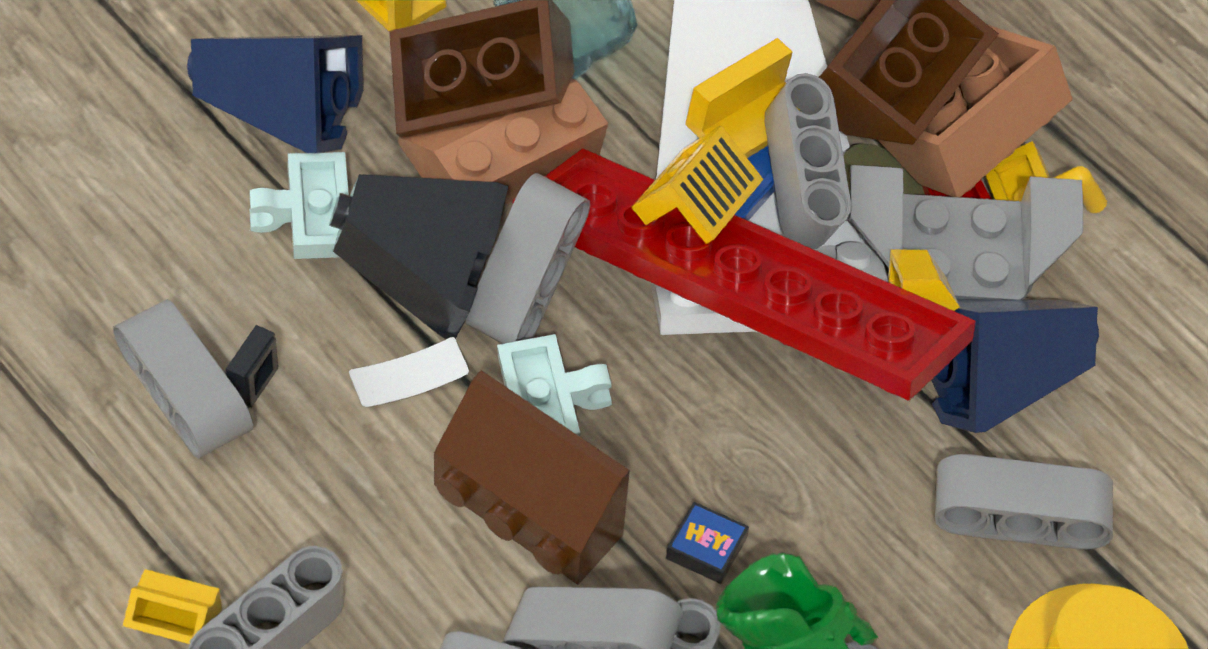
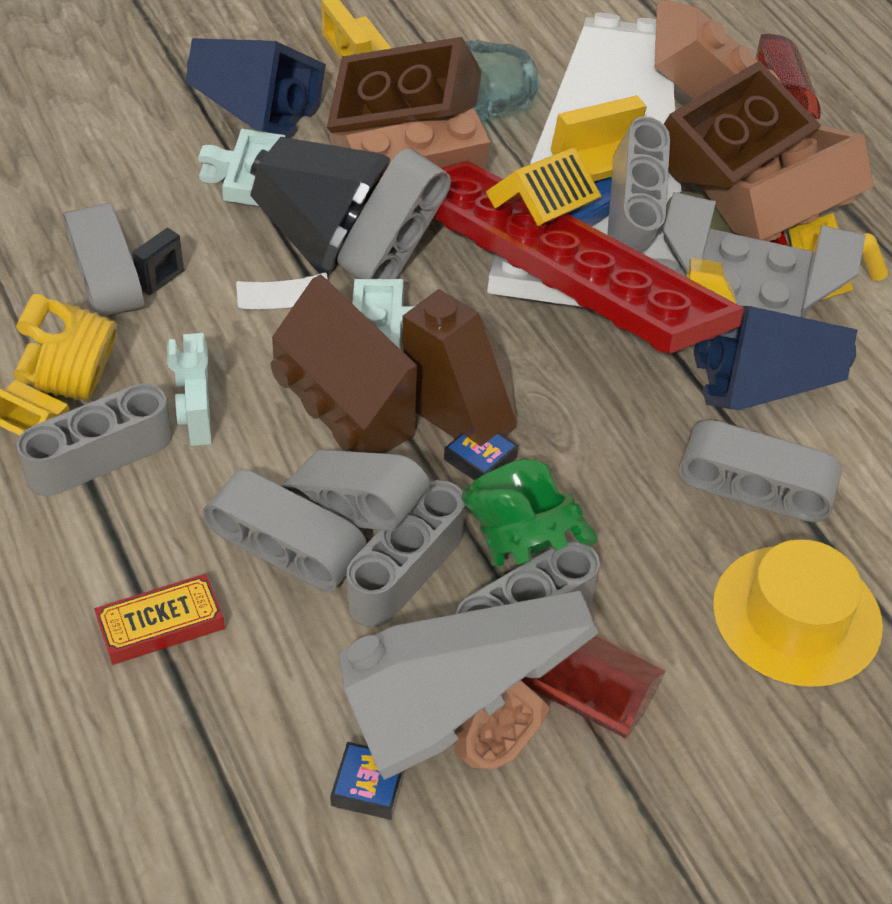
camera: 15 degrees right, 5 degrees down
none -> yellow piece [13,294,117,402]
none -> light aqua plate [167,333,212,446]
none -> reddish brown slope [402,289,516,447]

